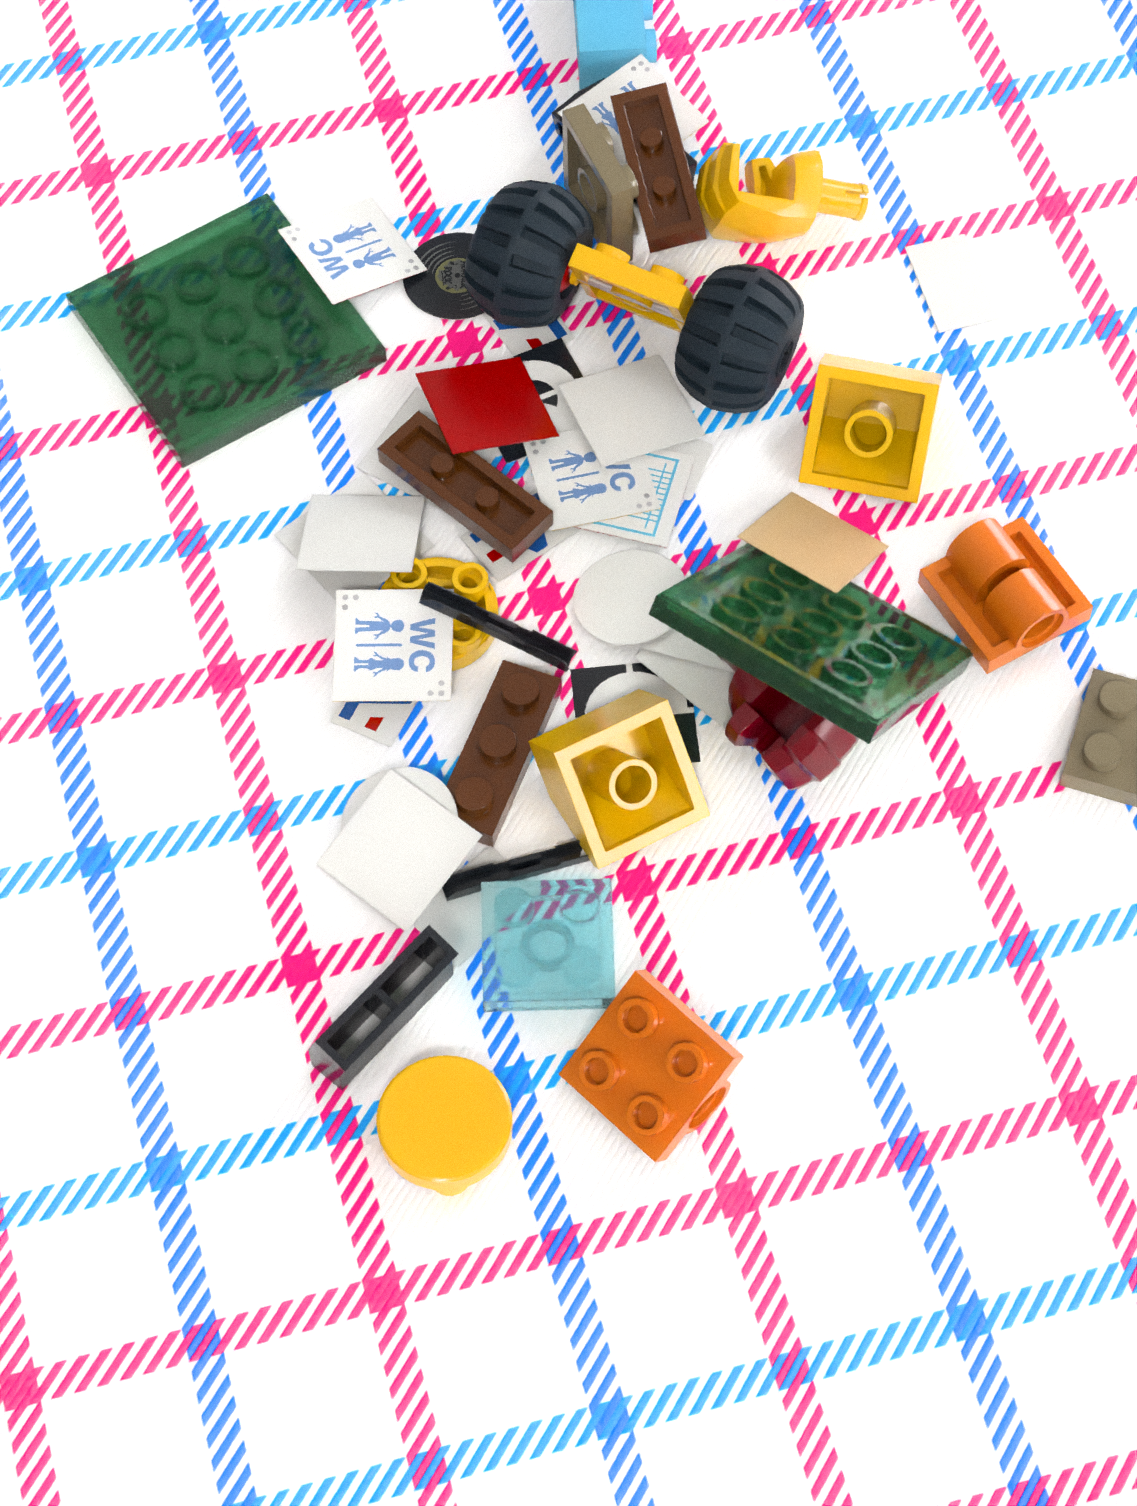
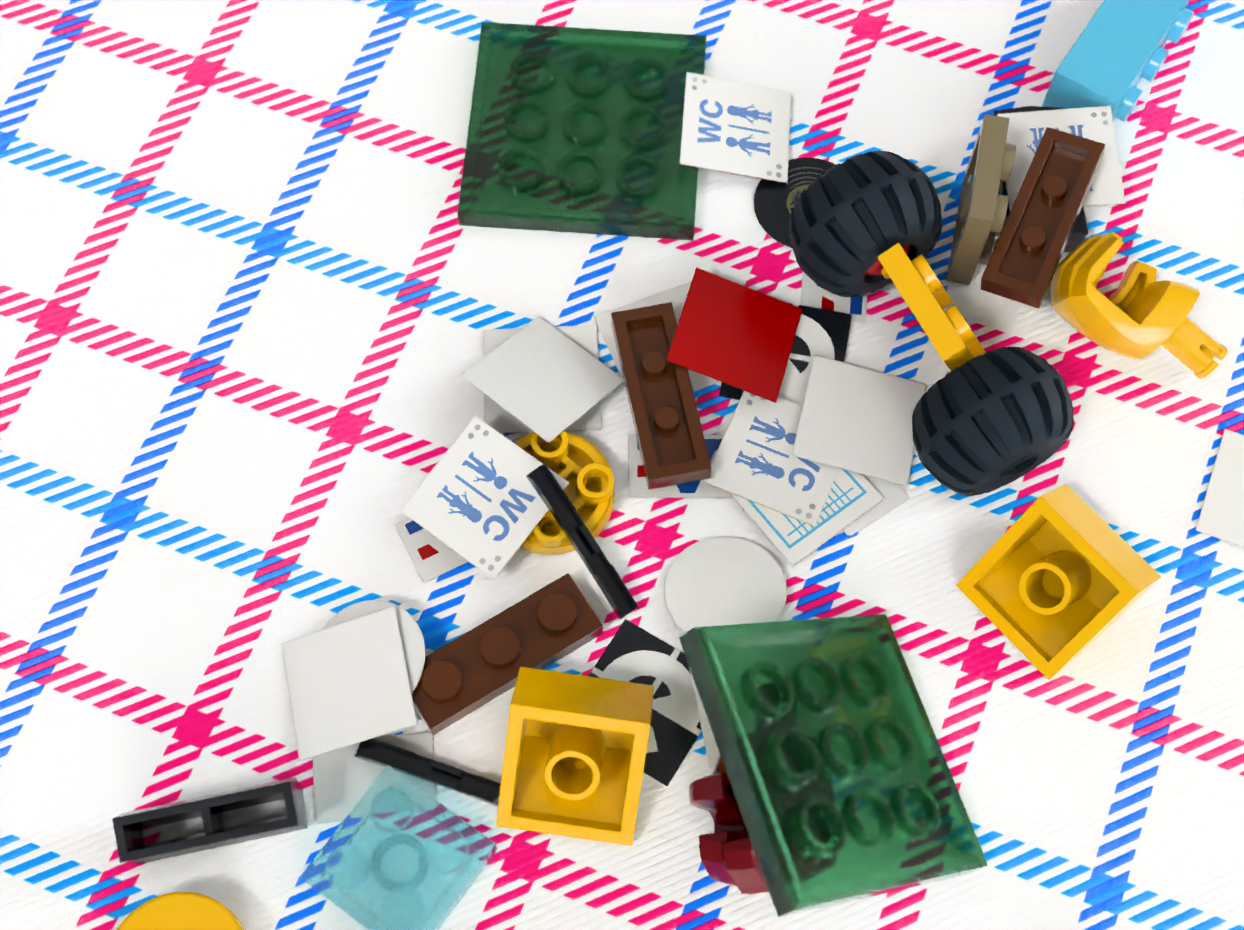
camera: 35 degrees right, 5 degrees up
tan sticker [737,492,889,594] -> none
orange plate [918,516,1093,674] -> none

